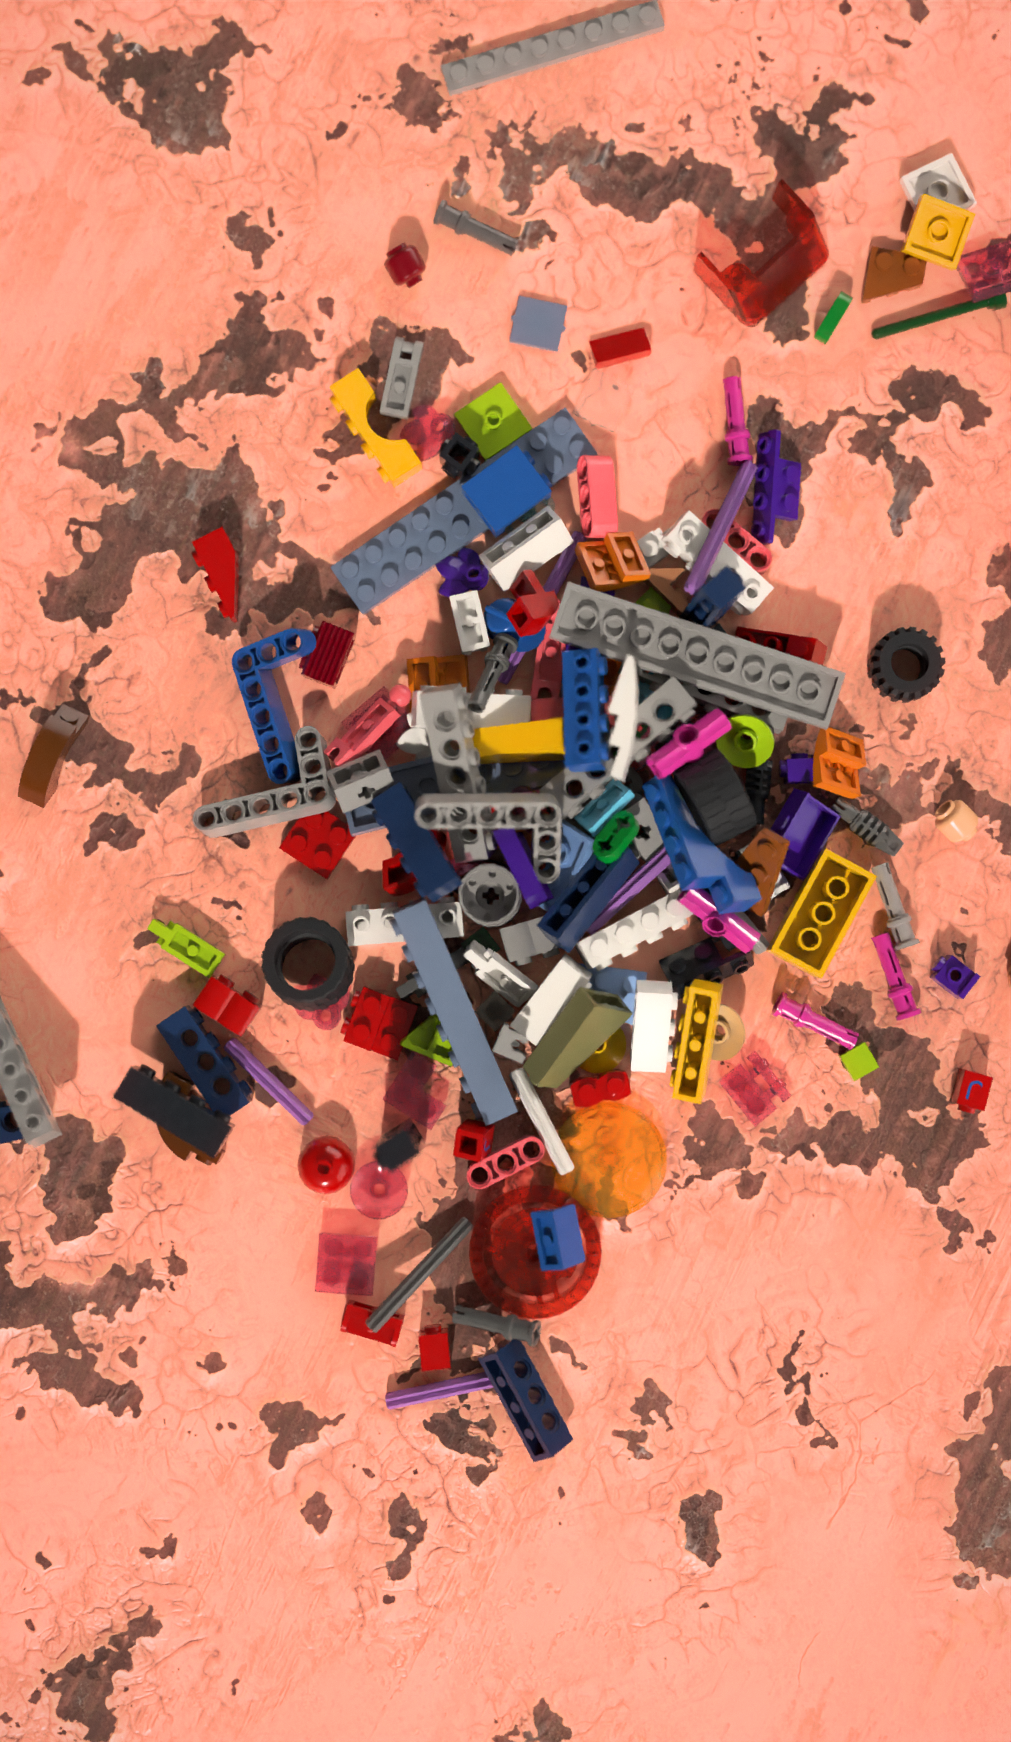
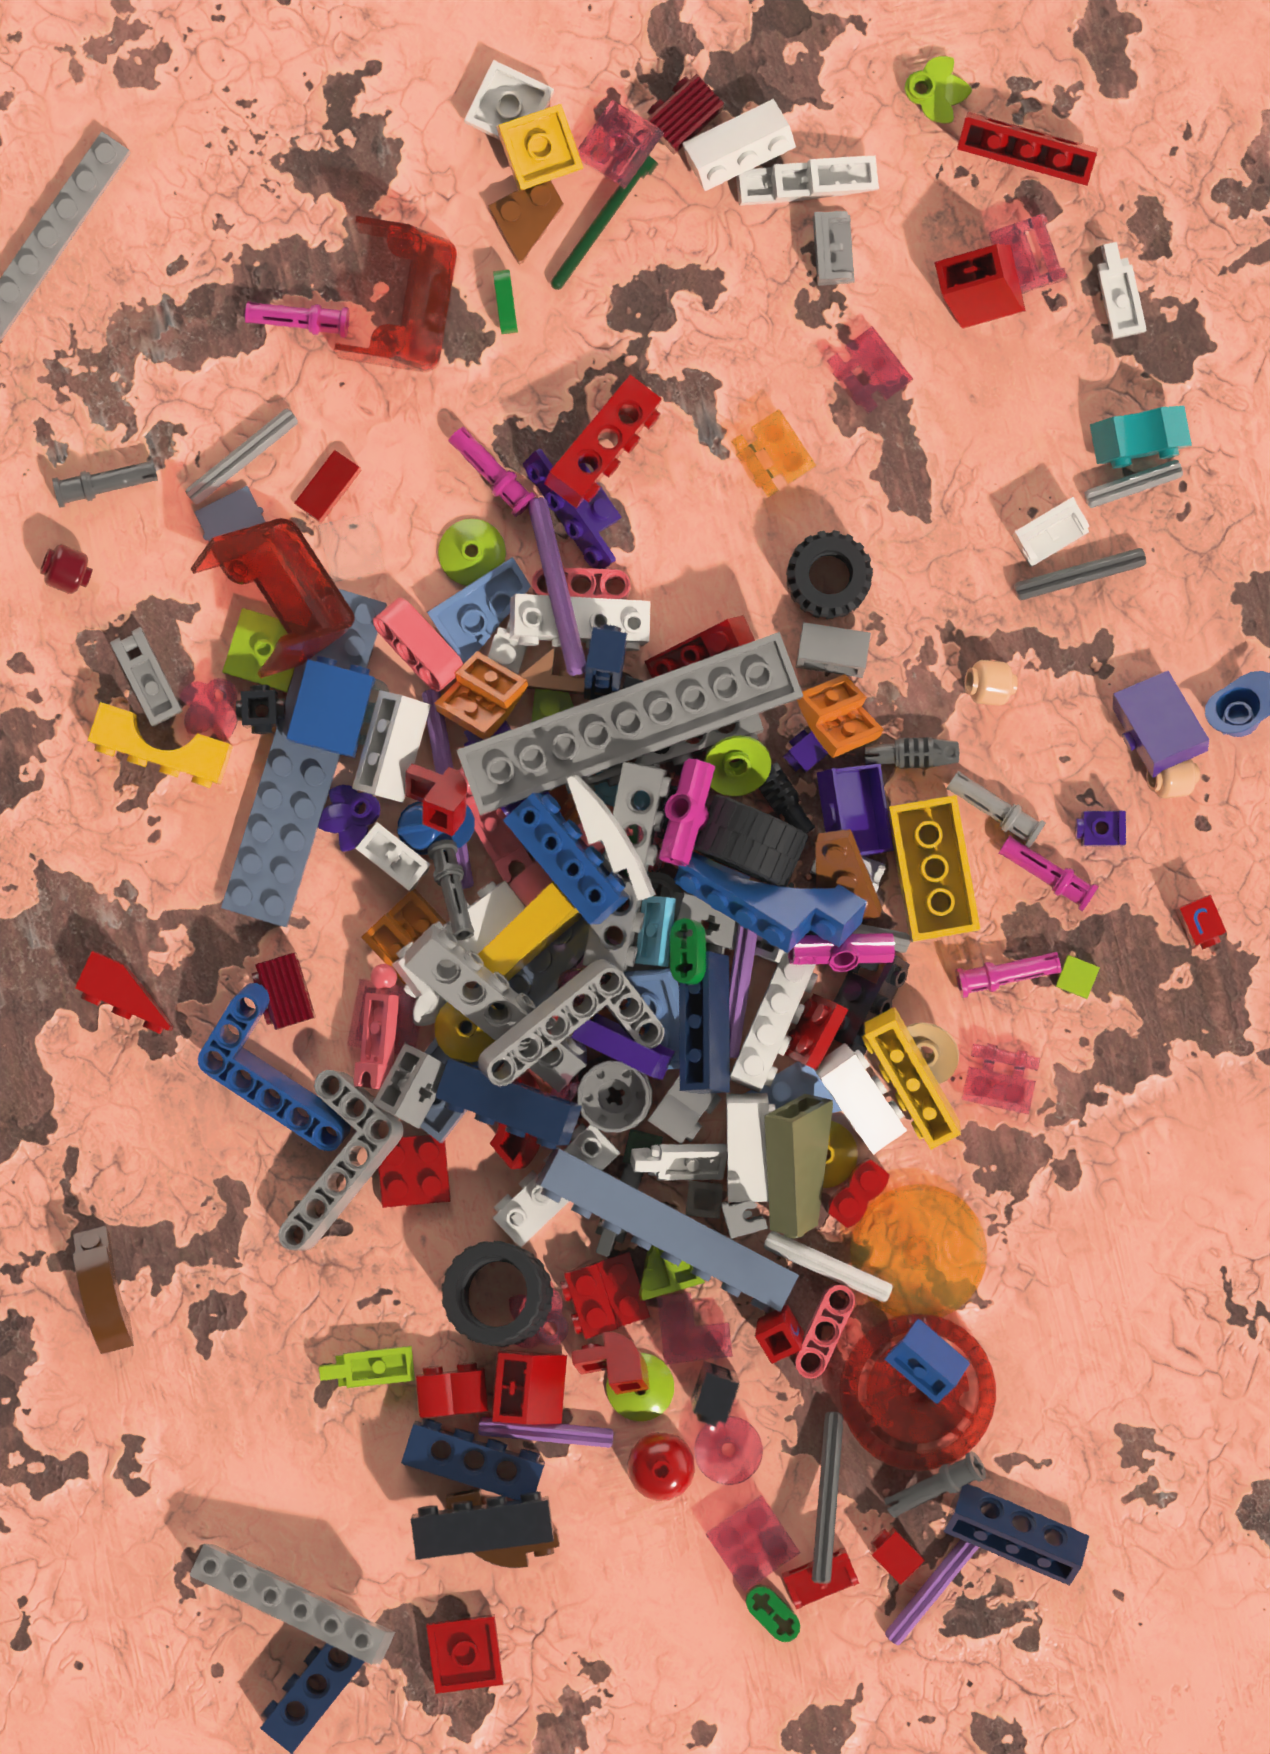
camera: 40 degrees left, 0 degrees up
none -> light grey axle [185,408,298,504]
none -> clear red windscreen [190,518,355,679]
none -> dark pink pin [245,301,350,338]
none -> red plate [426,1614,504,1694]
none -> medium blue wing [427,557,531,664]
none -> yellow dish [435,1002,497,1063]
none -> lime dish [438,519,506,586]
none -> red slope [492,1349,567,1424]
none -> red brick [544,374,662,509]
none -> red brick [571,1332,650,1395]
none -> lime dish [606,1353,674,1421]
none -> clear yellow plate [731,409,817,498]
none -> green beam [745,1584,801,1642]
none -> red plate [784,993,849,1070]
none -> light grey hinge [796,622,871,678]

